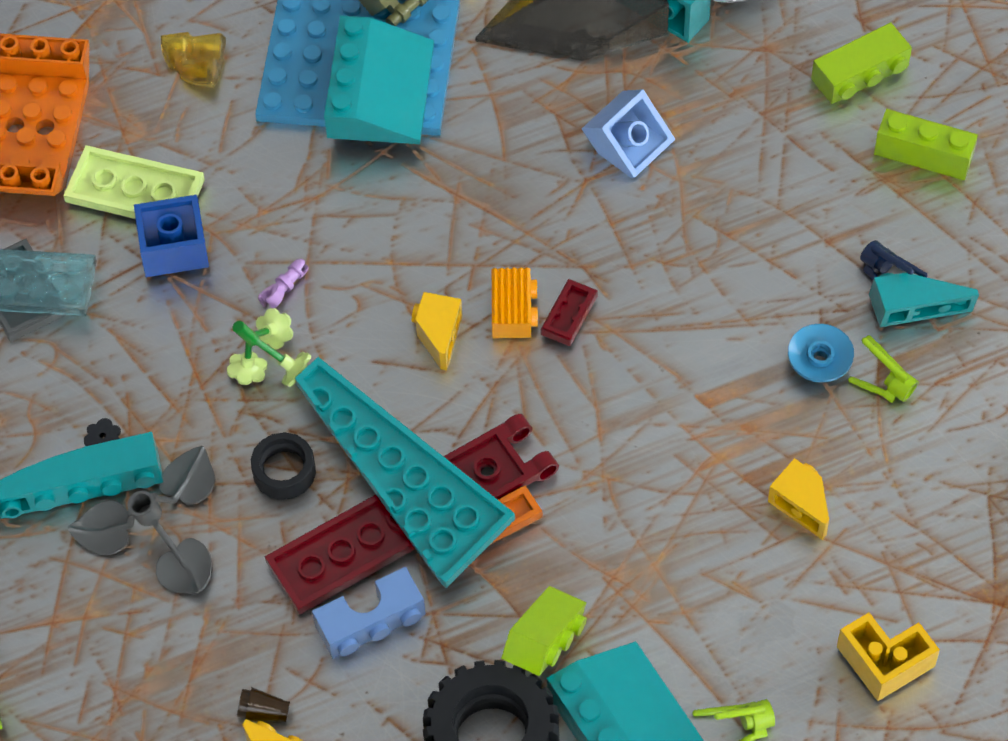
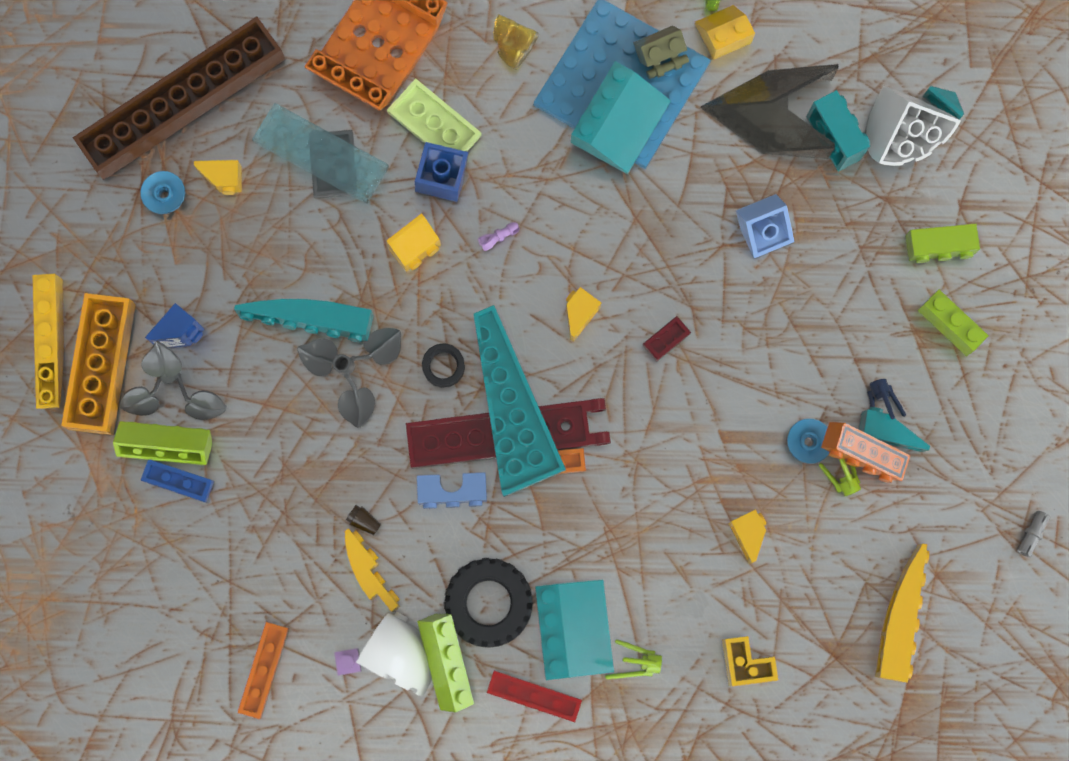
camera: 20 degrees right, 20 degrees up
black plant [84,418,121,446] -> none
yellowish green plant [227,308,311,387] -> none
light orange brick [491,267,538,338] -> none
lime brick [501,586,587,676] -> none
none -> yellow slope [386,213,441,272]
none -> orange brick [821,422,910,483]

